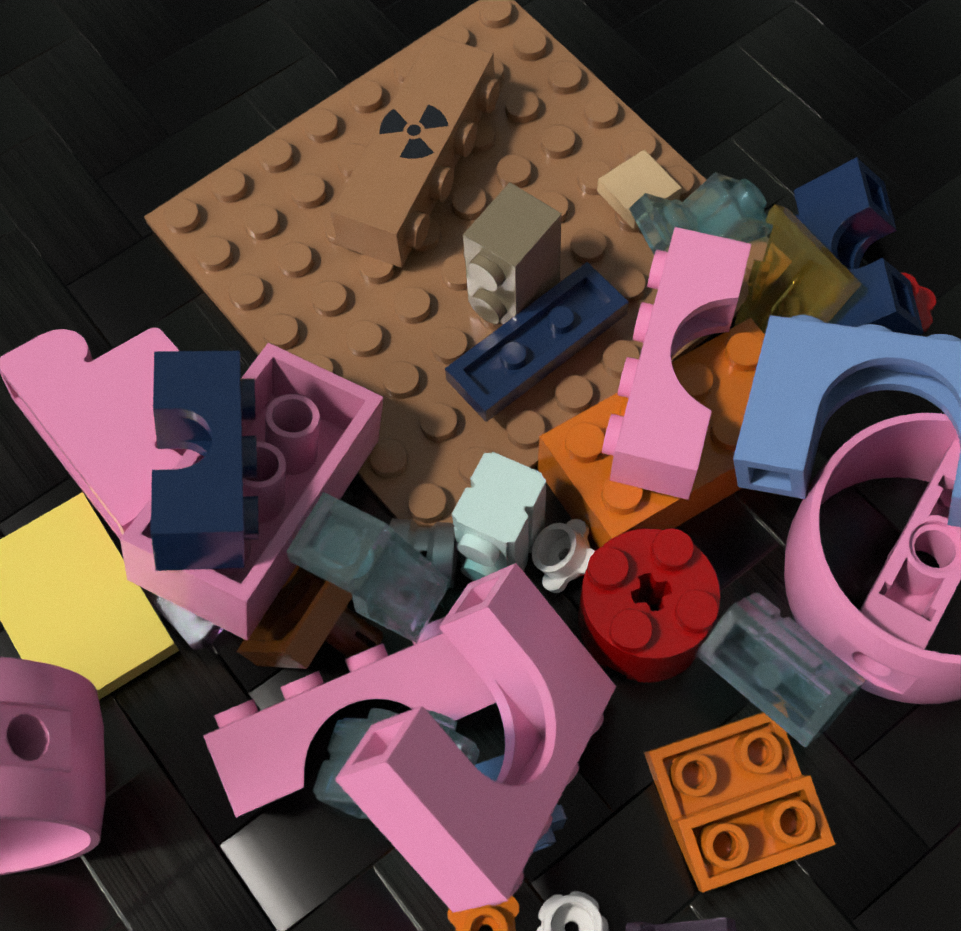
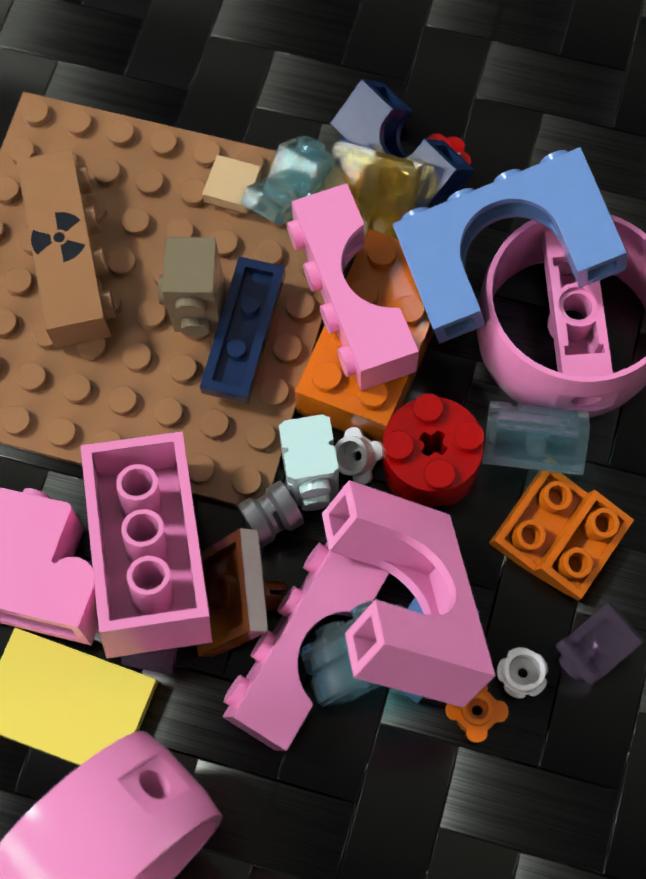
camera: 35 degrees left, 5 degrees up
dark blue arch [151,351,259,571] -> none
clear light blue slope [287,492,450,643] -> none

